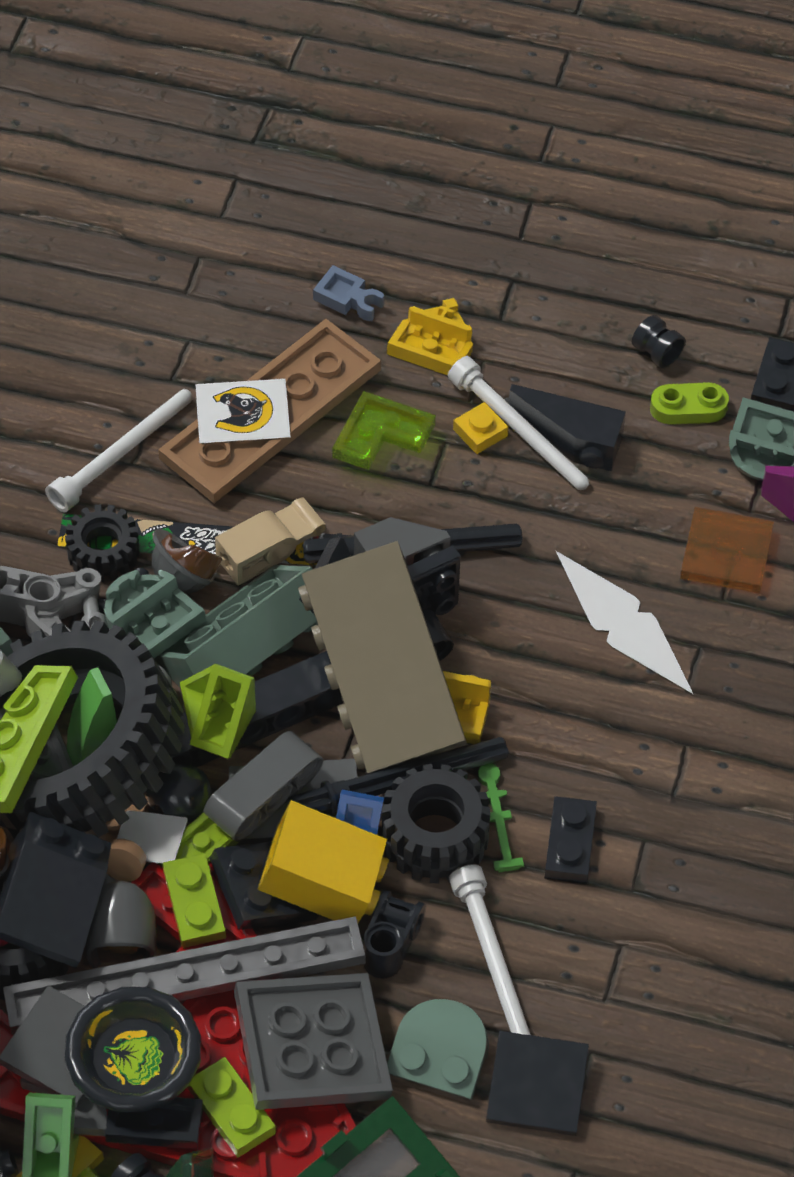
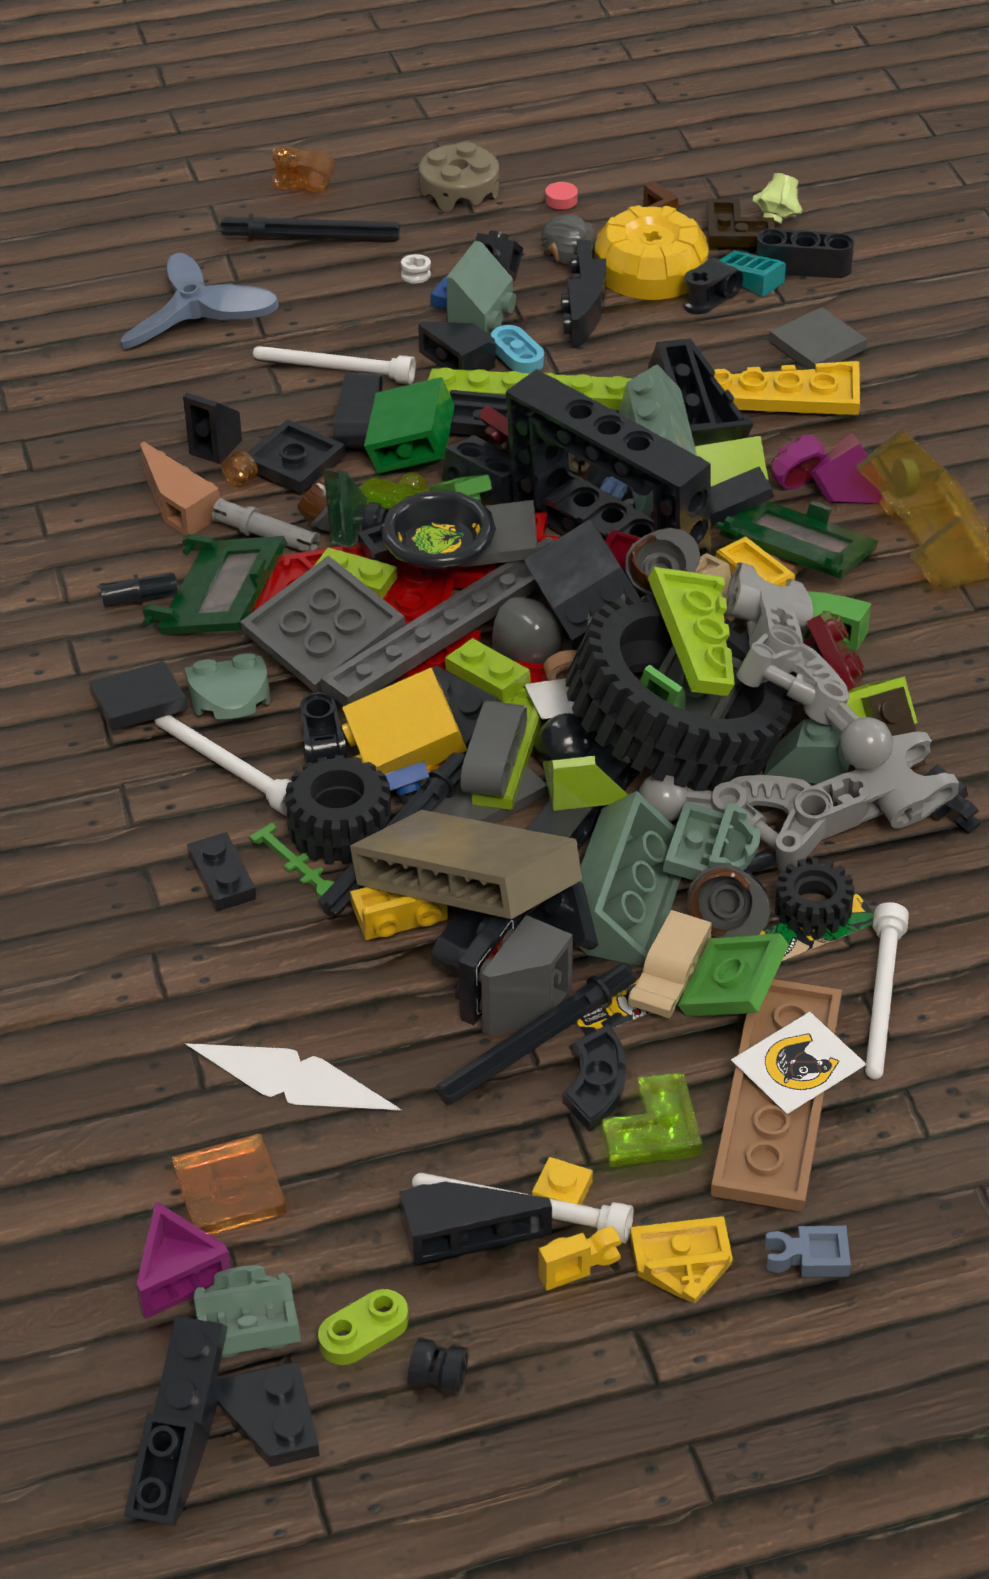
camera: 150 degrees right, 10 degrees down
none -> yellow plate [539,1226,621,1291]
none -> black tile [562,1024,626,1132]
none -> bright green plate [678,933,789,1016]

